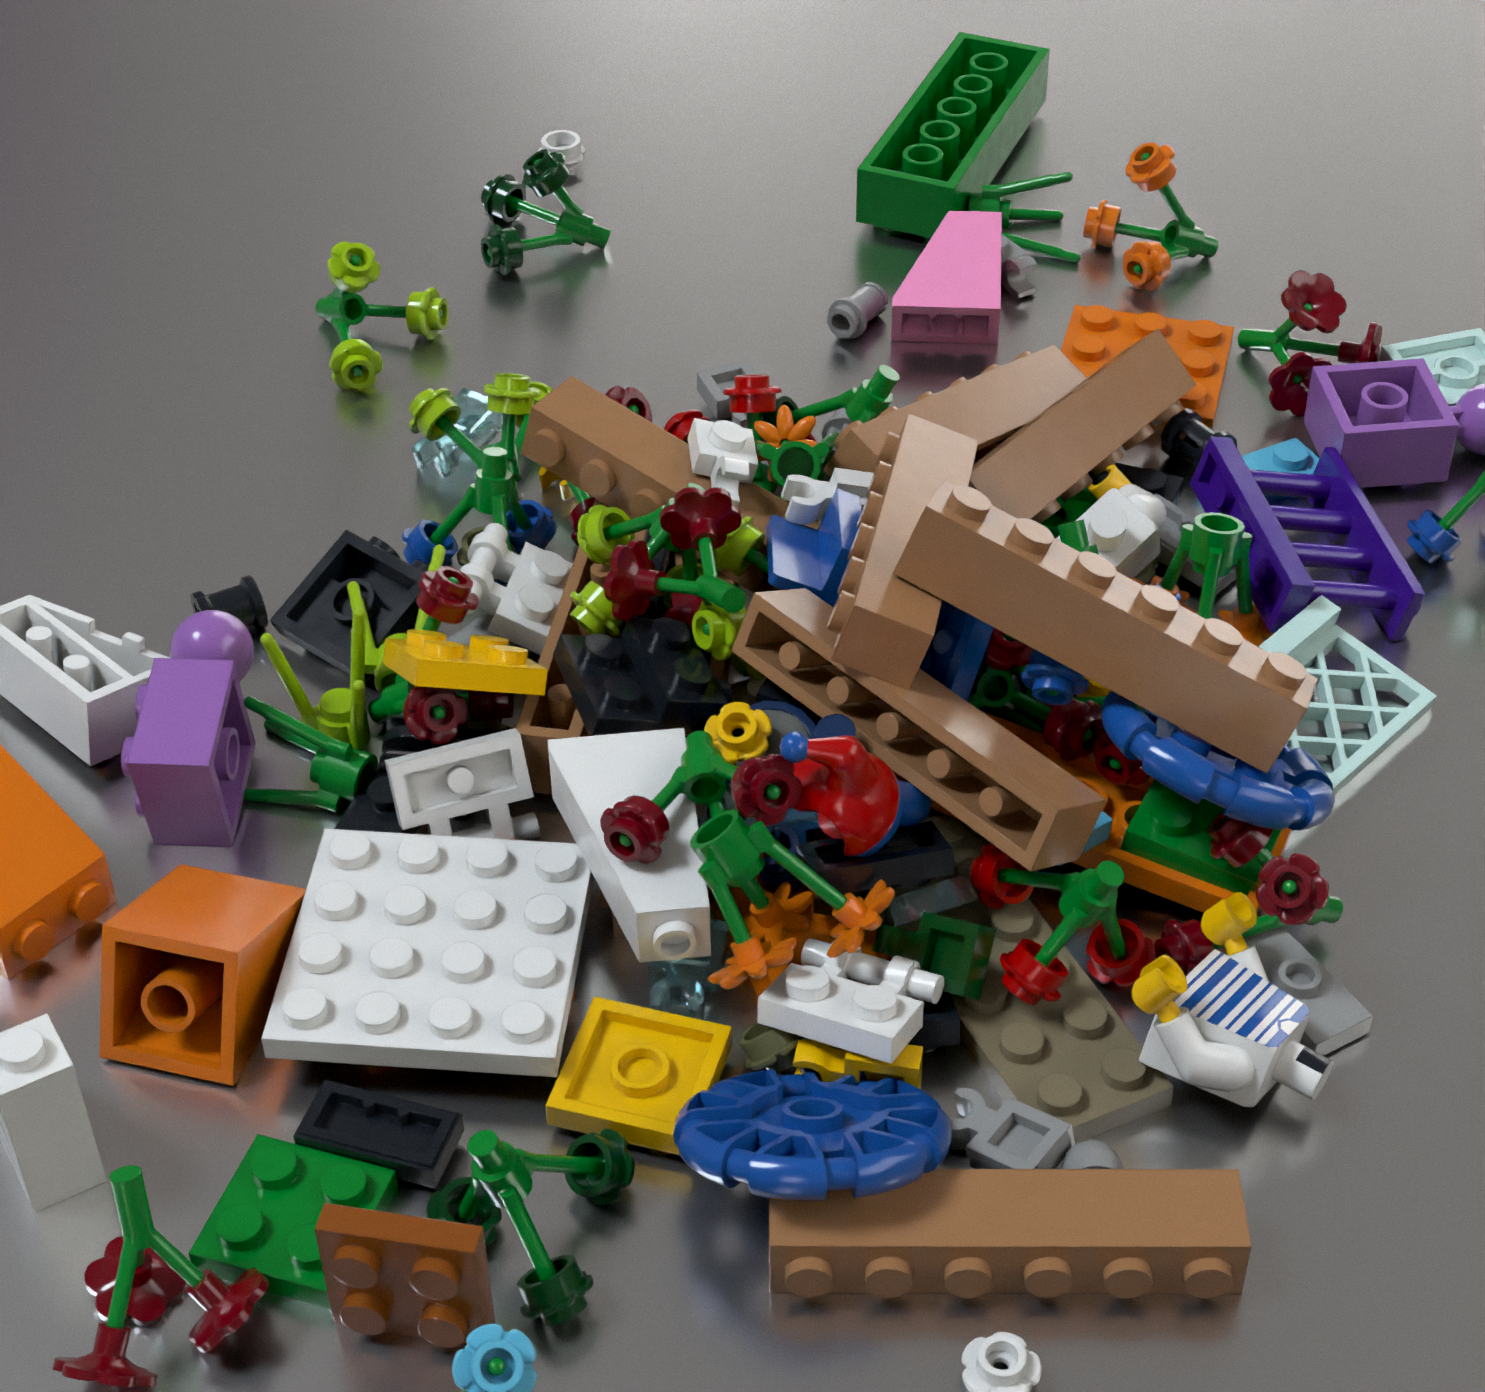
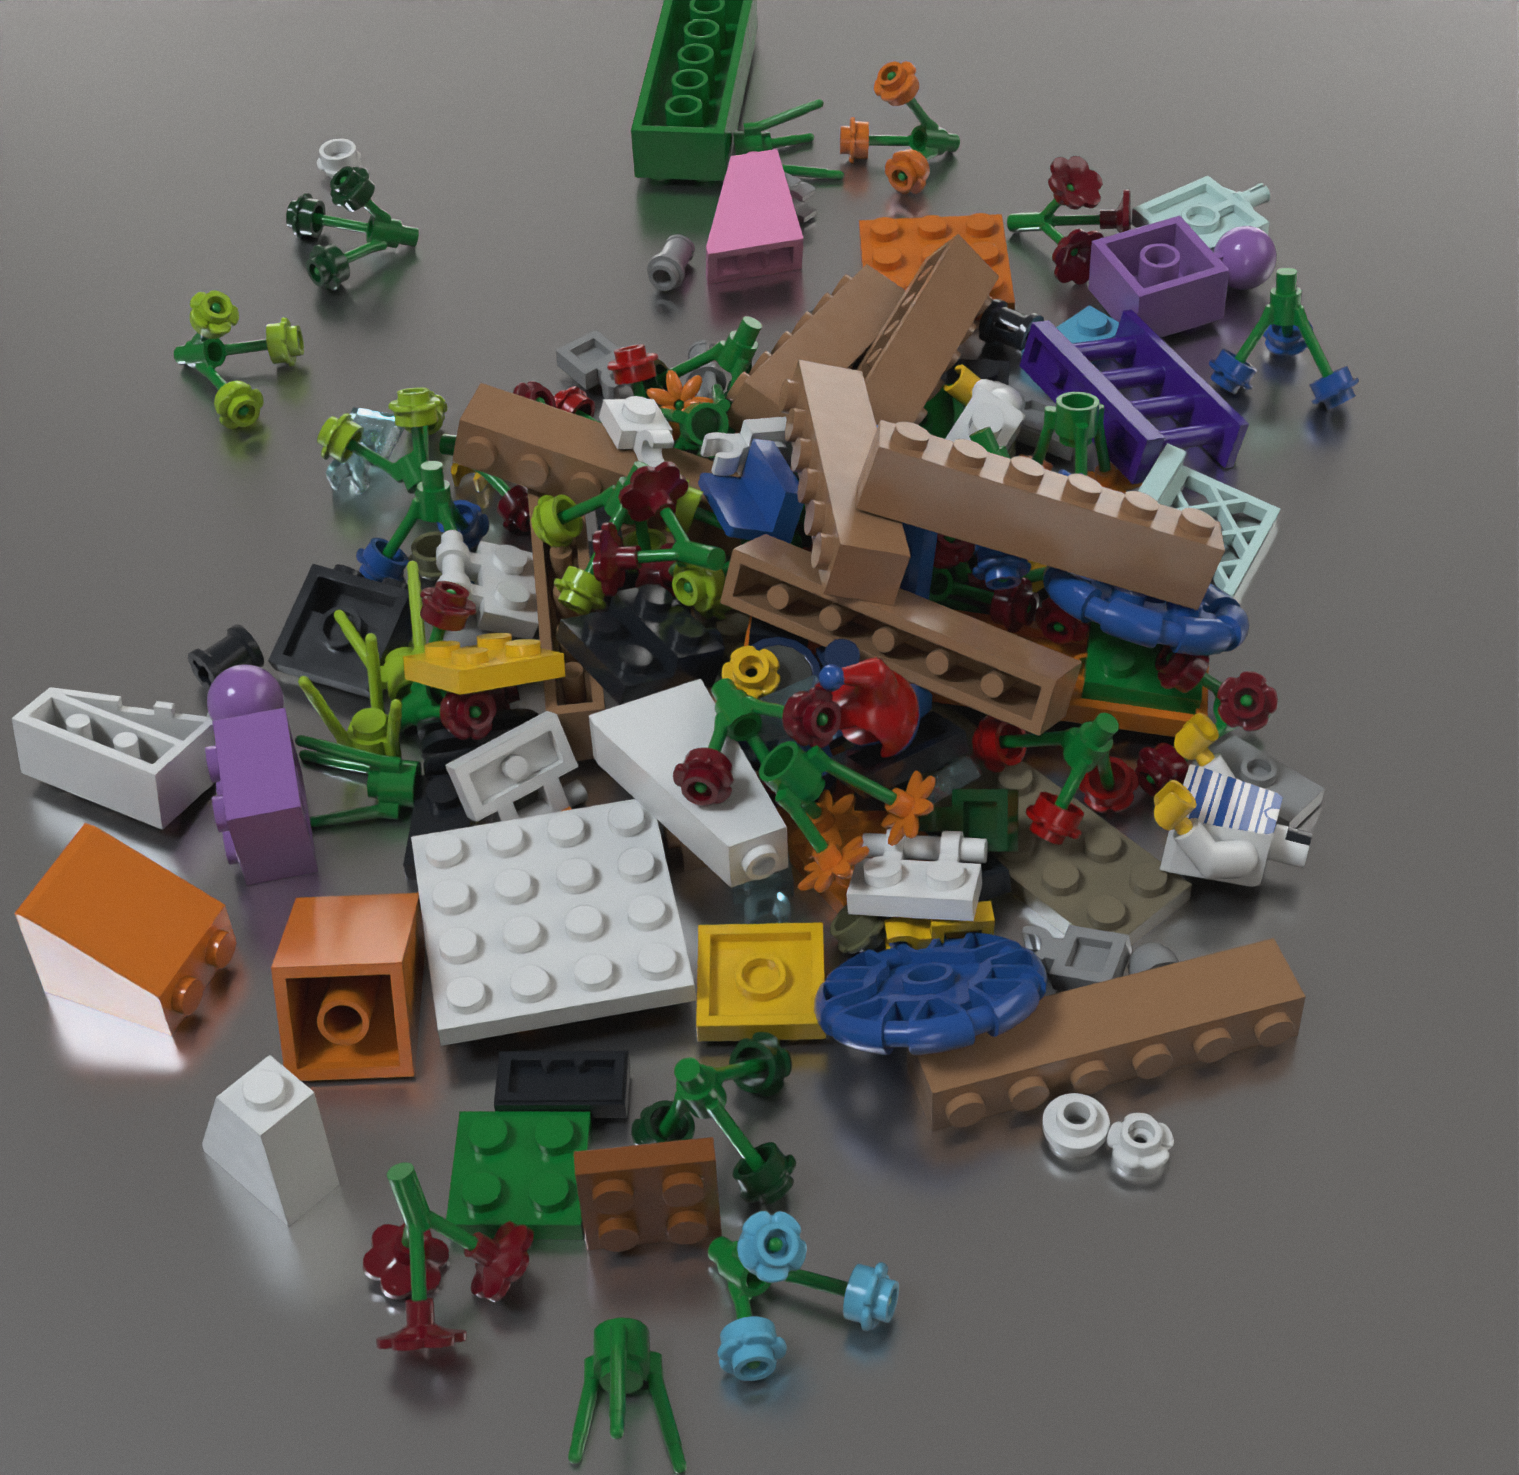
camera: 15 degrees left, 5 degrees up
none -> white plate [1042,1093,1110,1158]

